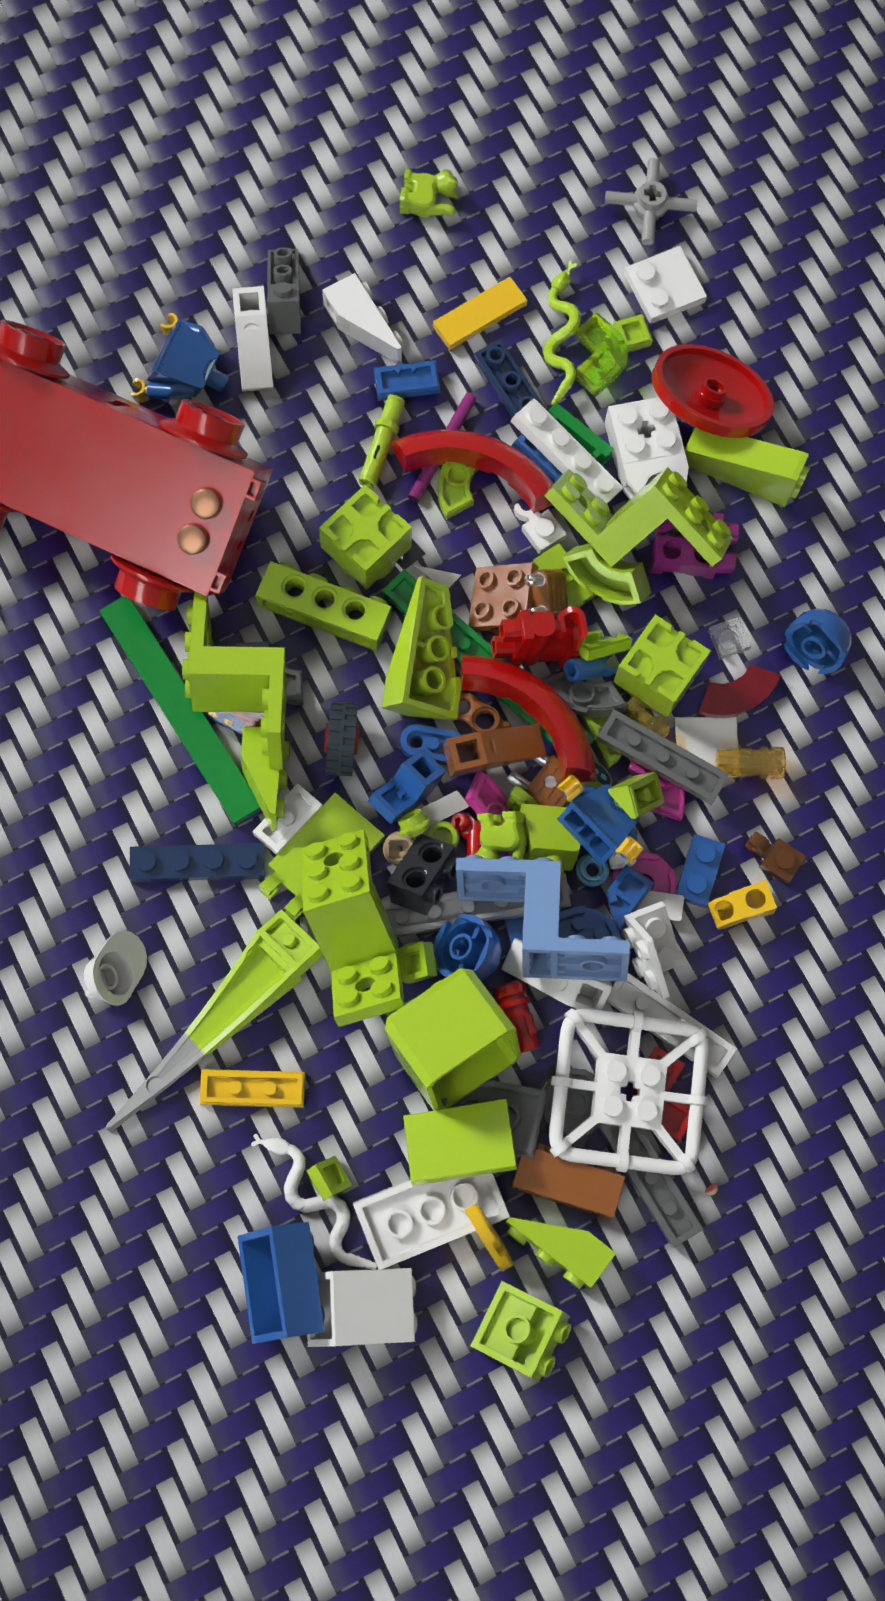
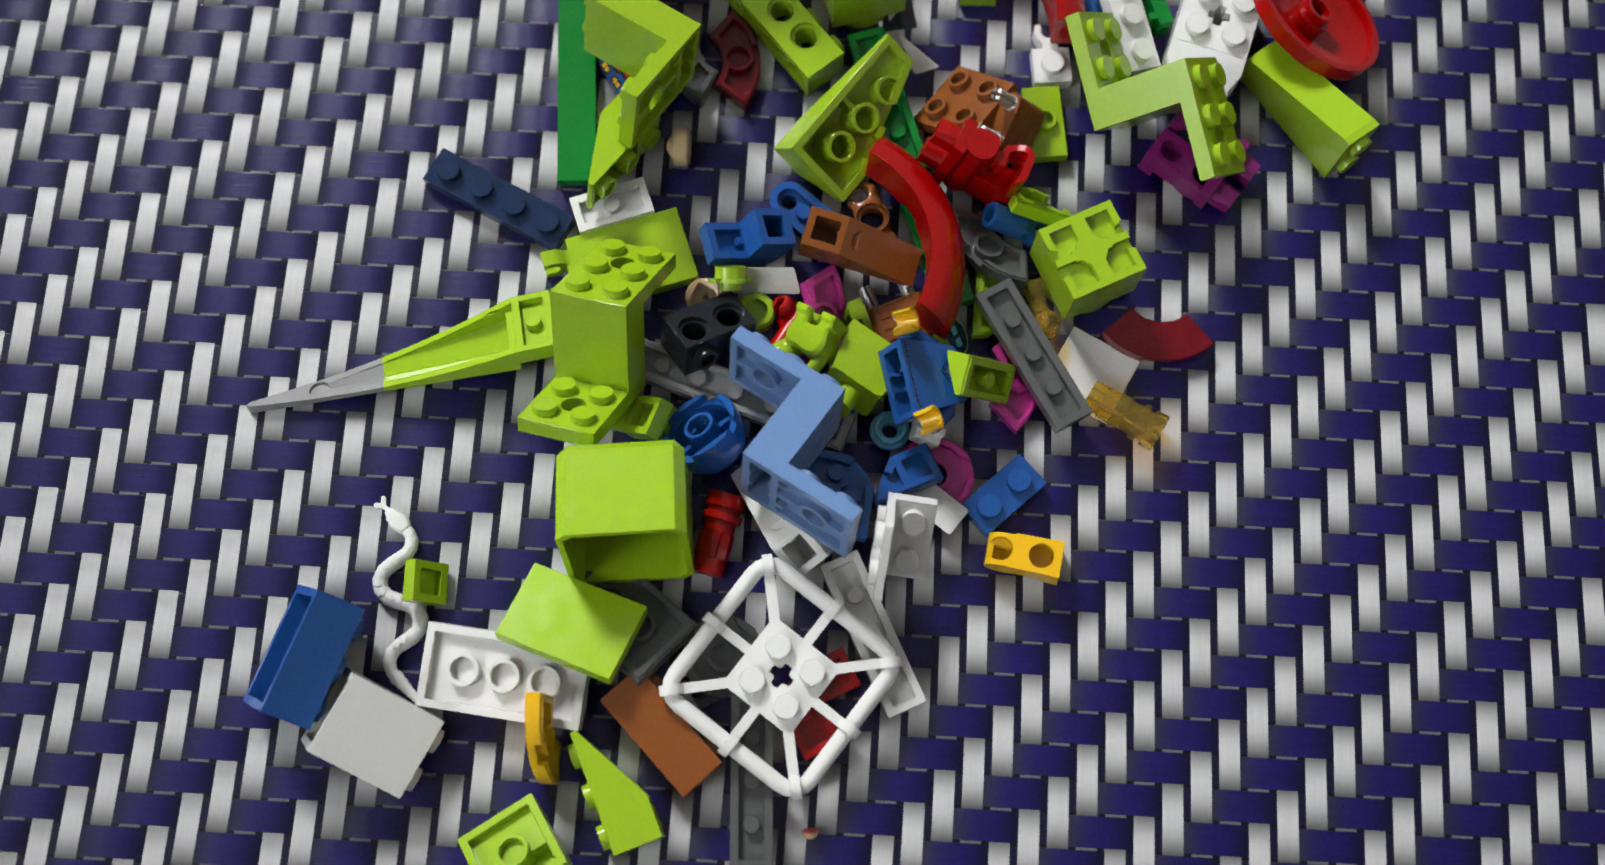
camera: 35 degrees right, 0 degrees up
white piece [83,931,147,1006] -> none
yellow tile [200,1069,305,1108] -> none
black wheel [324,701,360,776] -> none
lime brick [562,543,652,605] -> none
clear plate [708,617,752,660] -> none
reddish brown plate [744,831,806,885] -> none
blue cylinder [784,608,852,674] -> none
none -> tan tile [667,127,691,166]
none -> dark red tile [709,10,761,111]

